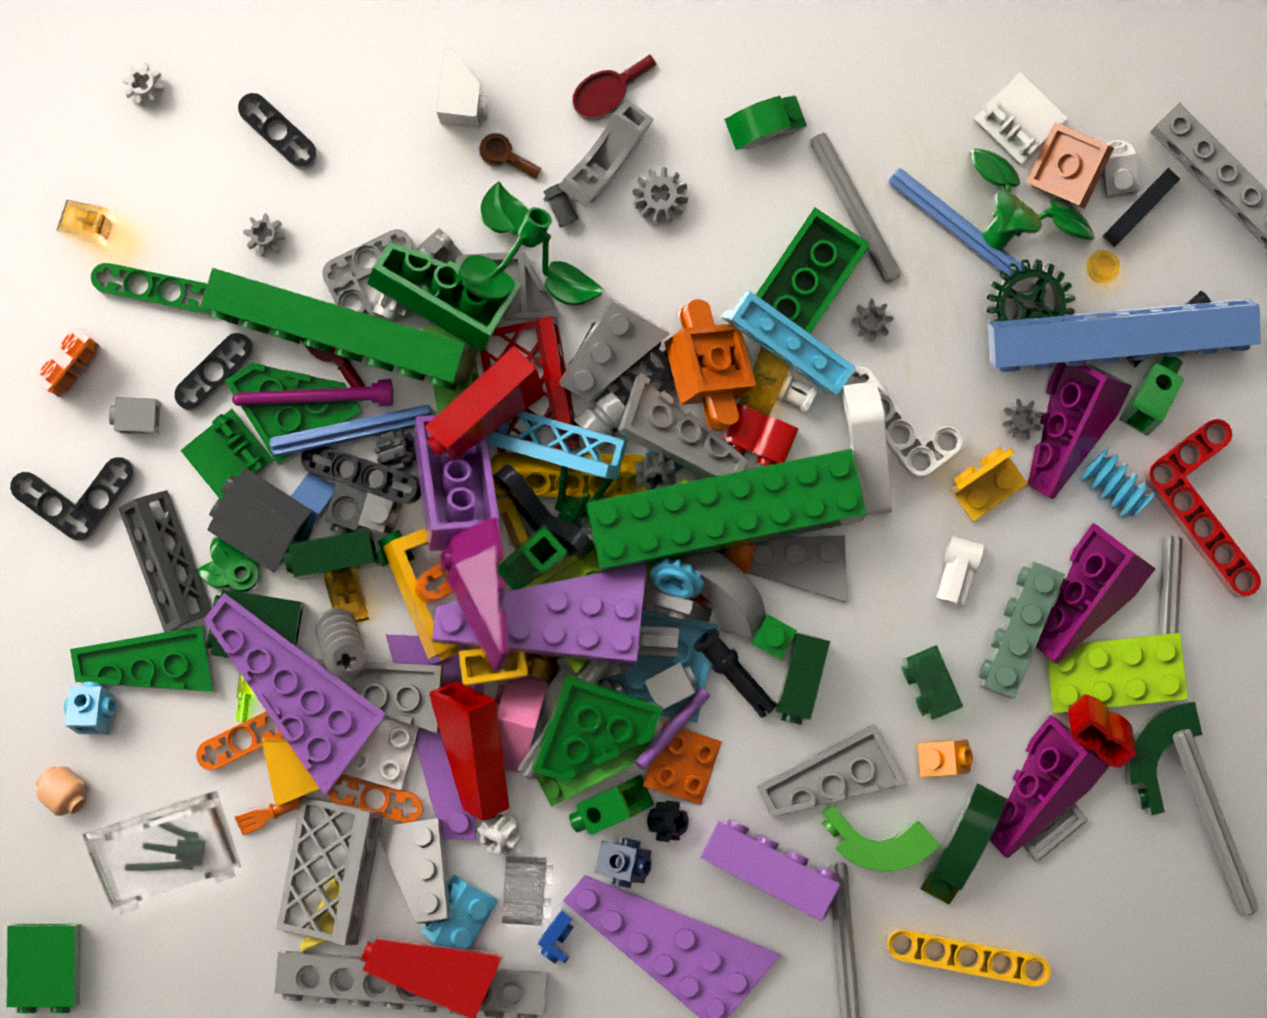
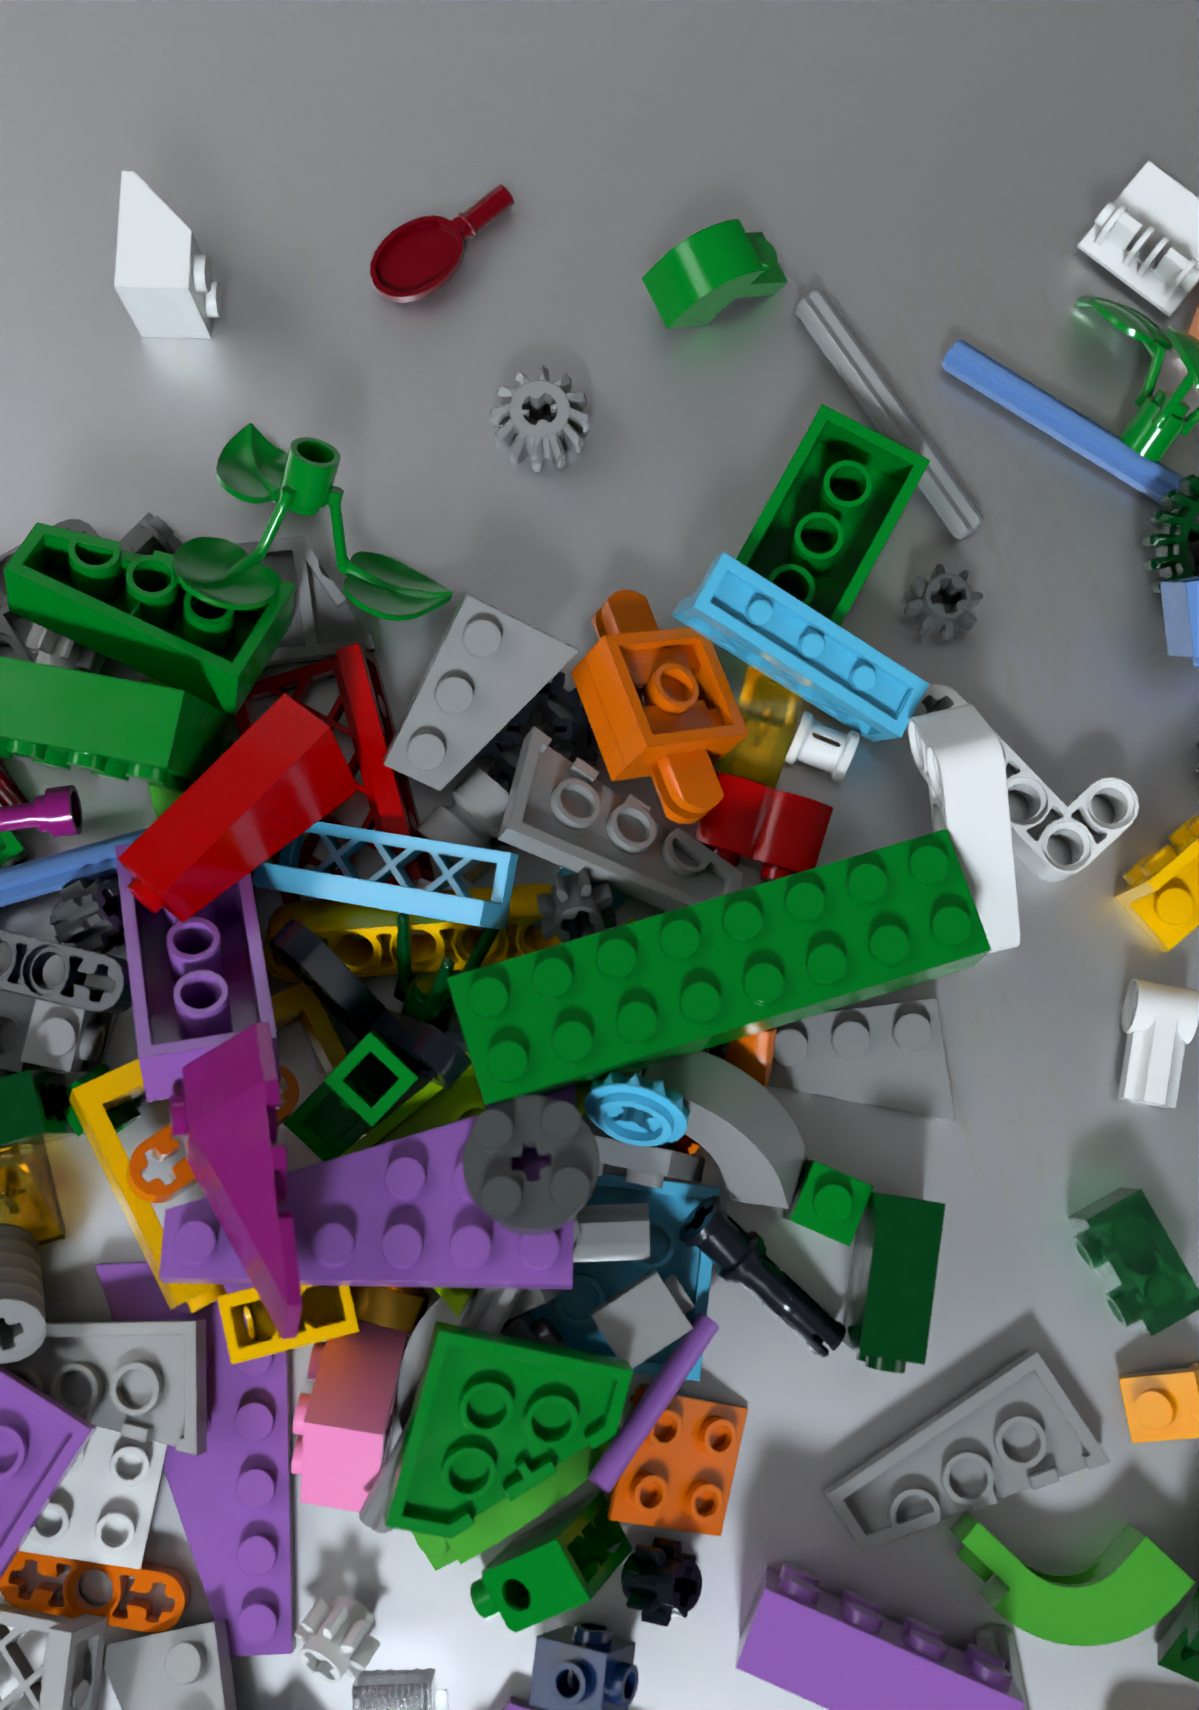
camera: 10 degrees left, 5 degrees down
red slope [429,681,510,821] -> none
reddish brown plate [479,133,542,179] -> none
dark grey pin [543,183,579,228] -> none
light grey arch [559,100,654,207] -> none
none -> dark grey plate [463,1095,600,1235]

